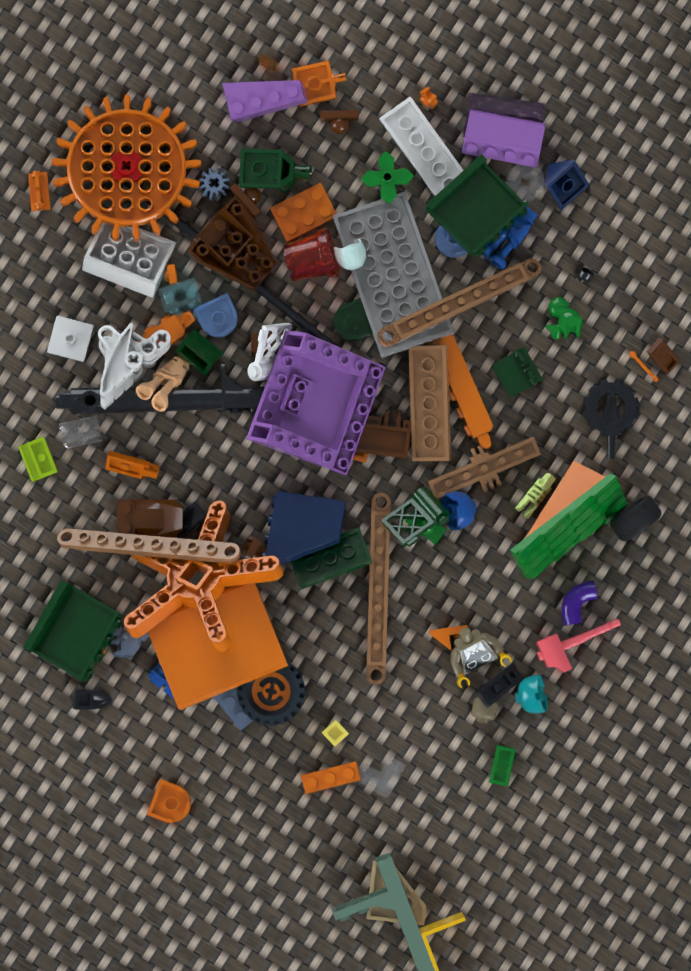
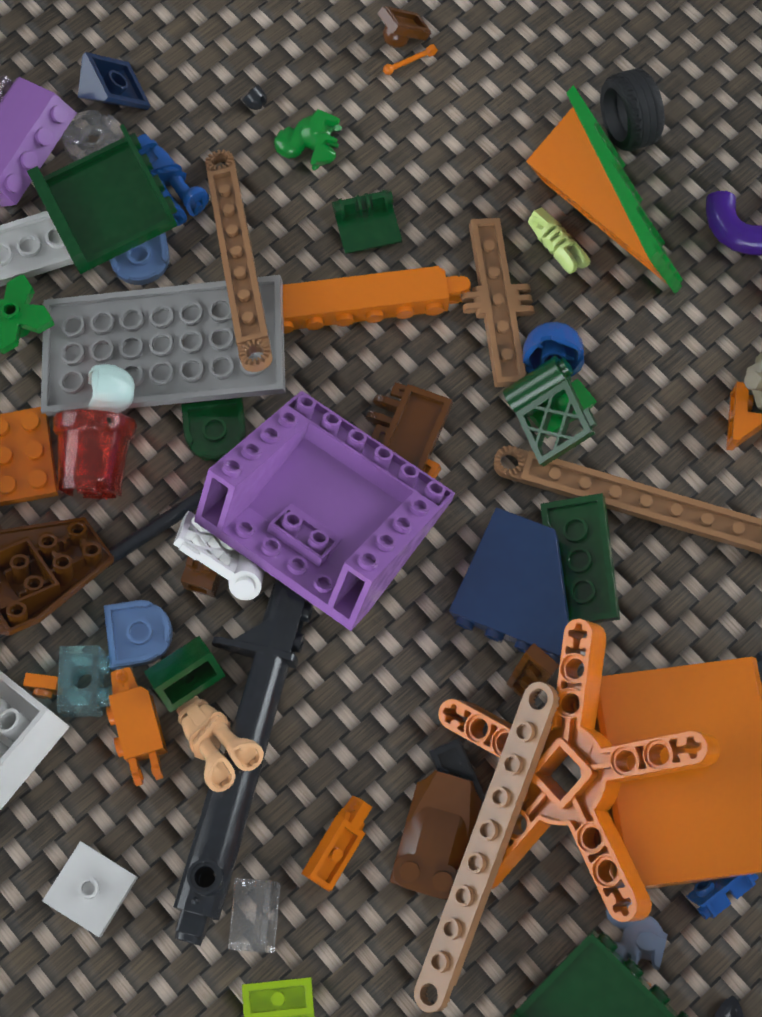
camera: 70 degrees left, 15 degrees down
white piece [98,323,171,410] -> none
medium nougat plate [409,345,451,461] -> none
black bar [582,380,639,459] -> none

